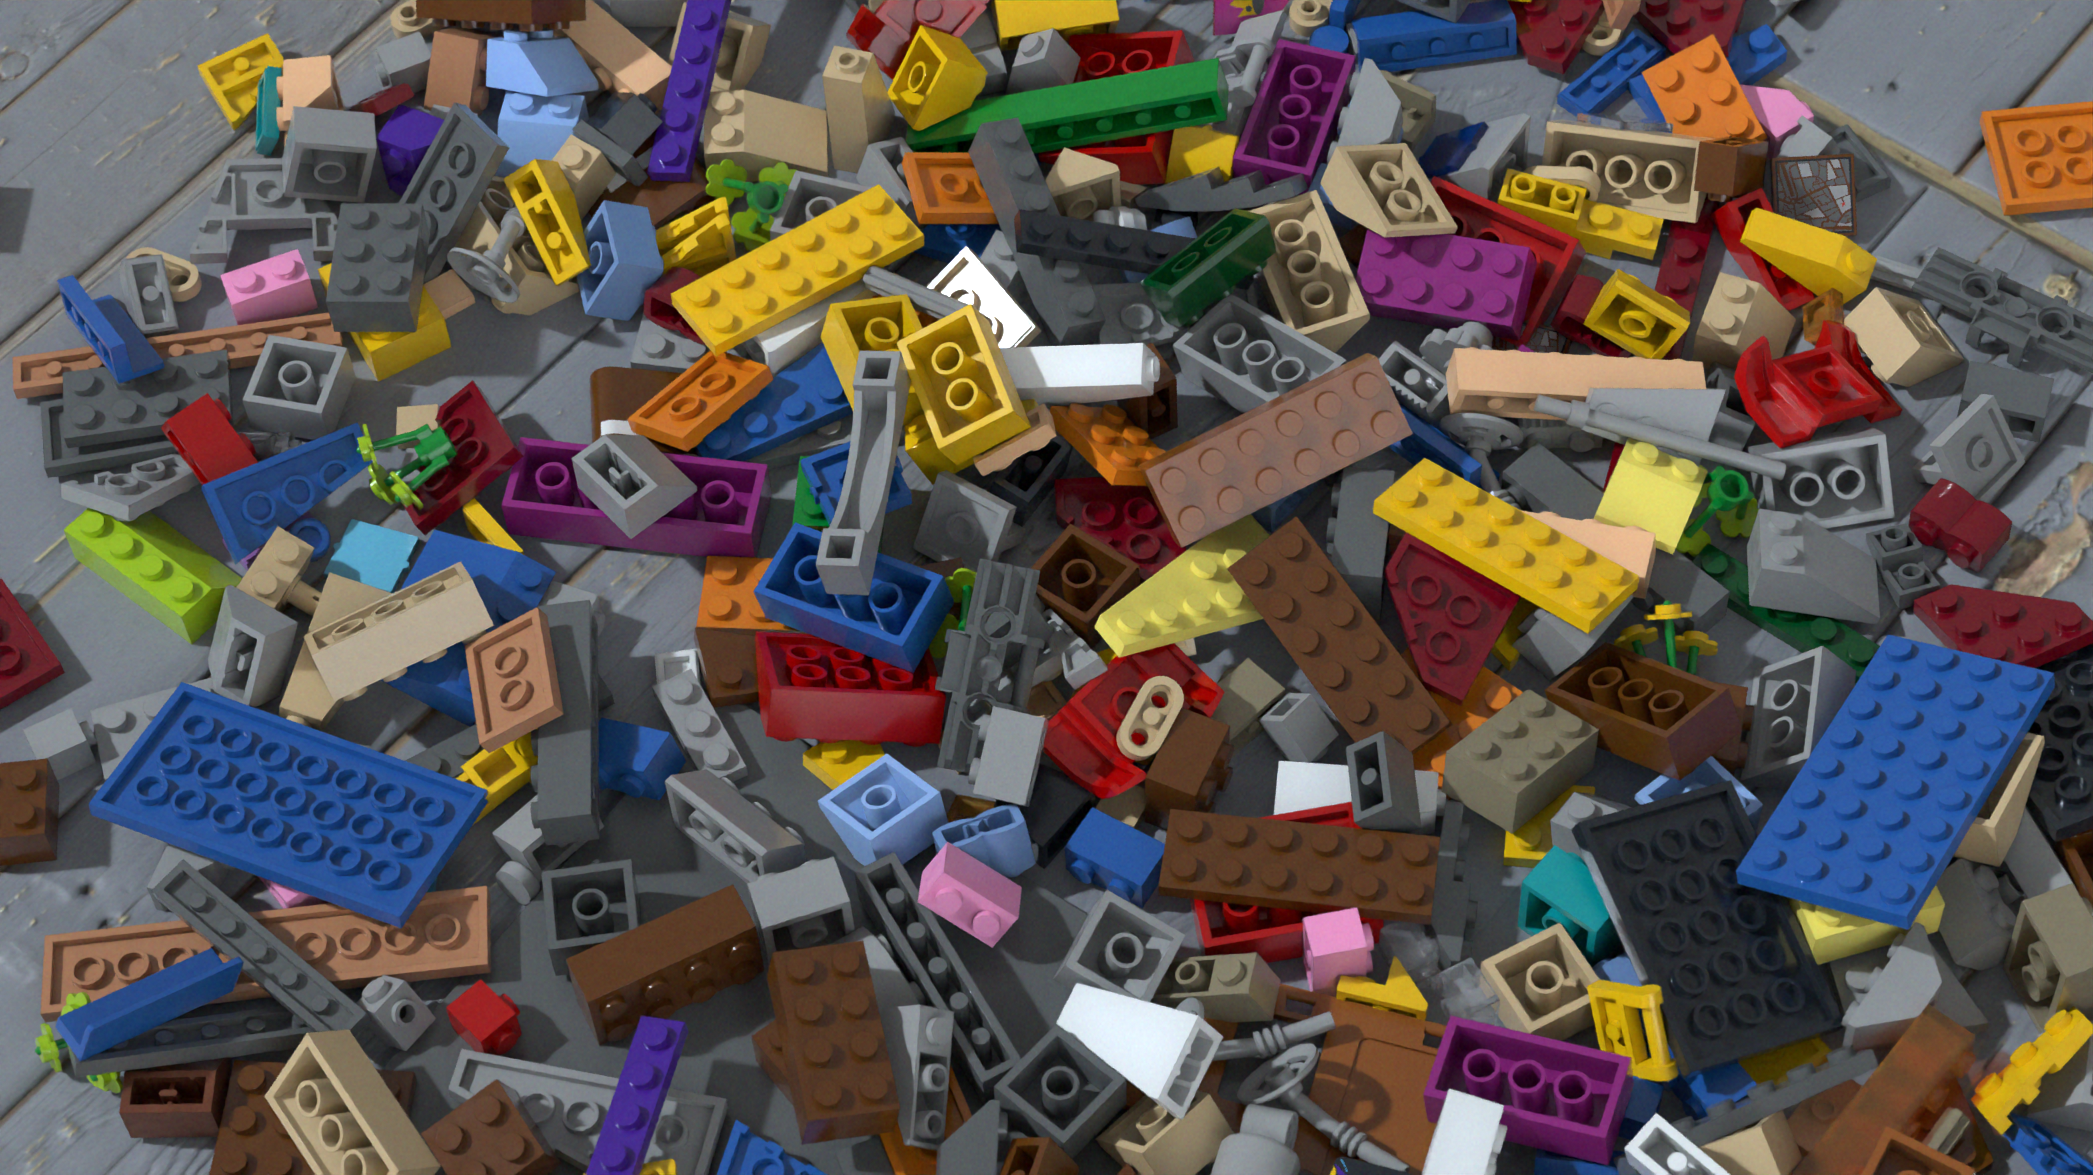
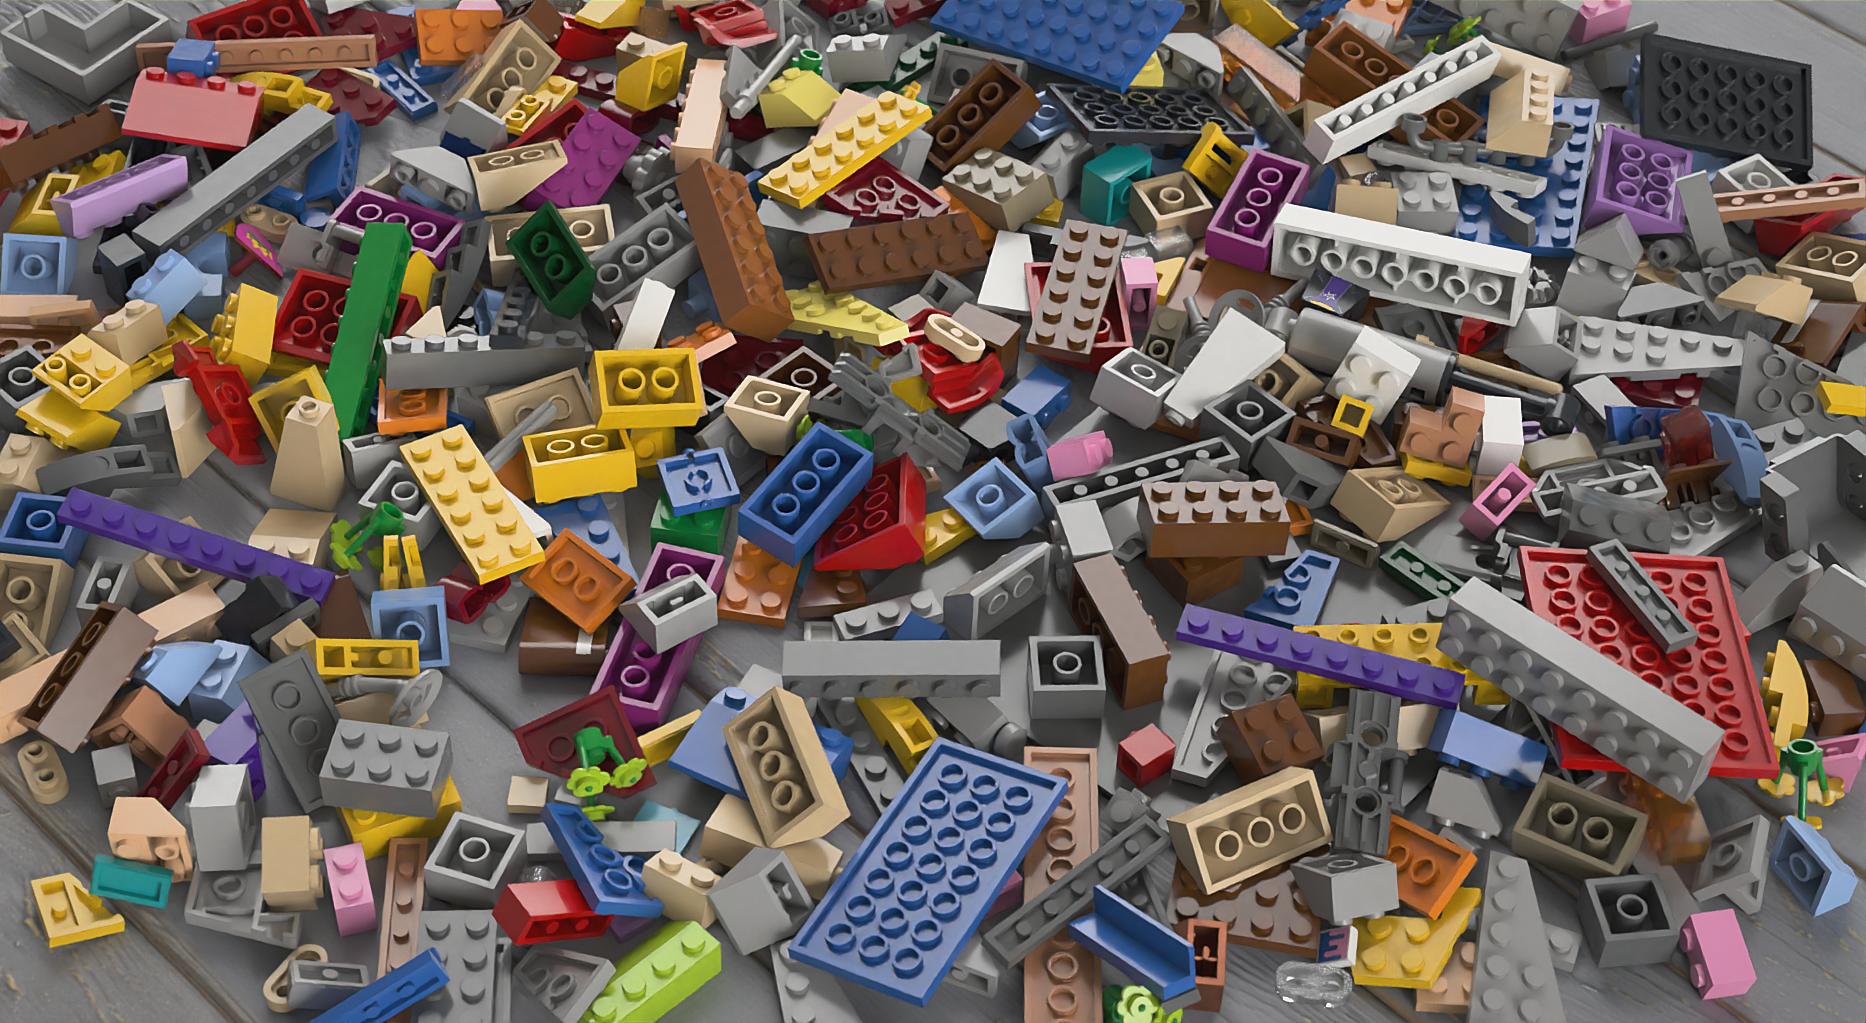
camera: 90 degrees left, 10 degrees down
nougat plate [465,607,564,753] -> none
light grey arch [816,351,911,595] -> none
light grey brick [968,706,1049,807] -> none
light grey slope [1005,28,1080,95] -> none
dark grey brick [1346,731,1422,834] -> none
none -> tan brick [262,815,325,912]
none -> light grey tile [526,821,677,861]
none -> tan slope [724,375,810,456]

